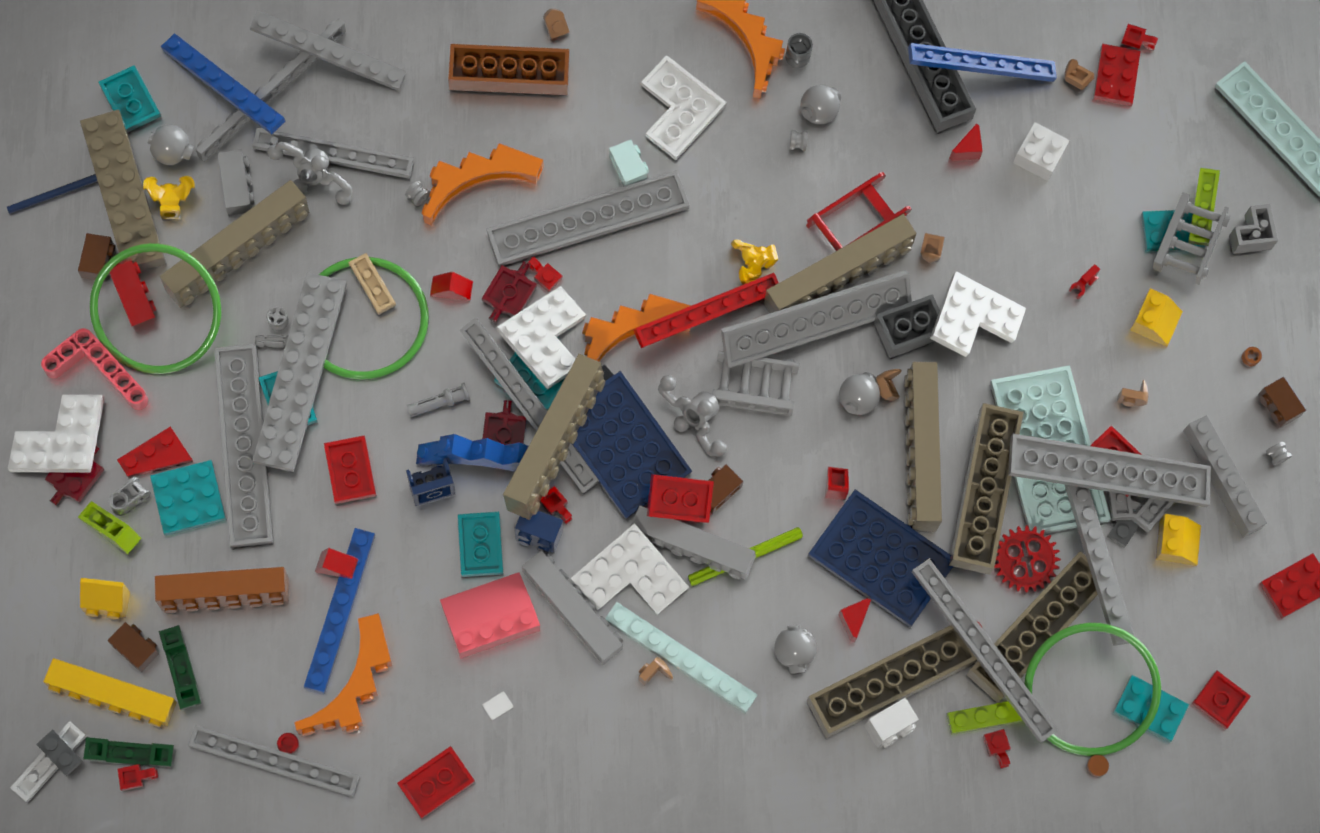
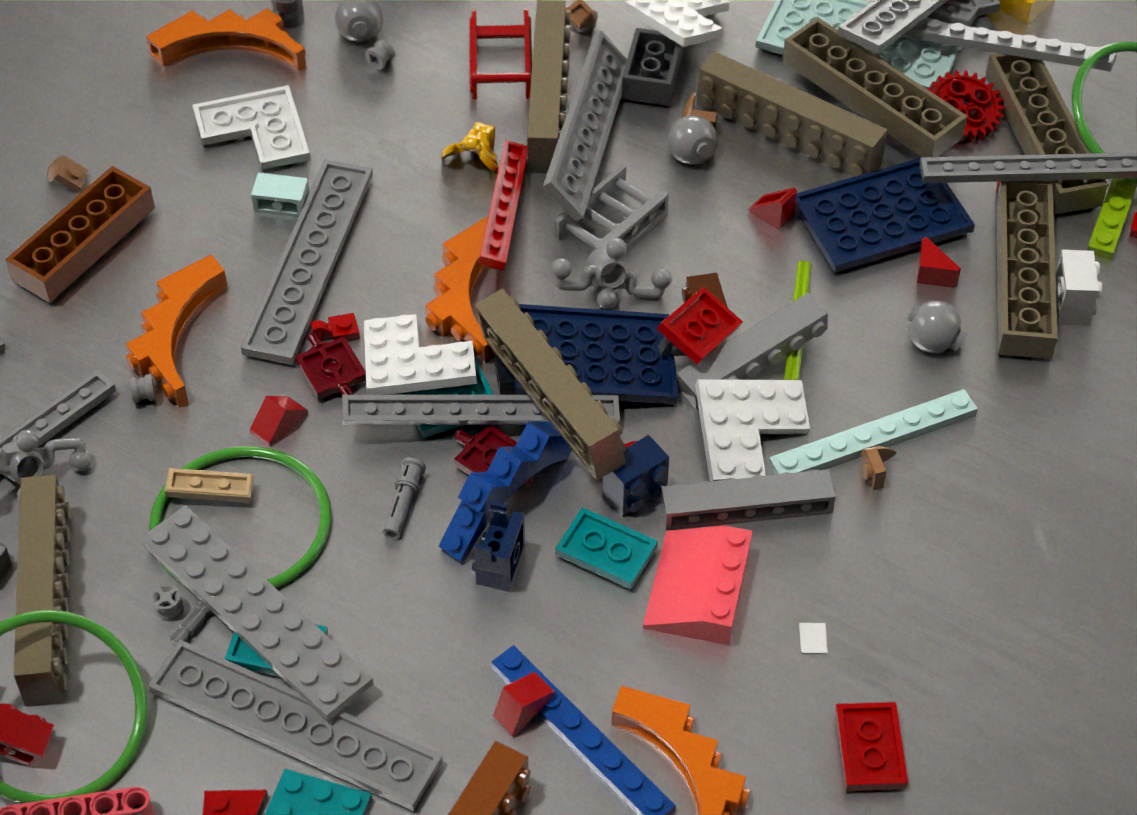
camera: 50 degrees left, 20 degrees down
red plate [324,435,376,504] -> none

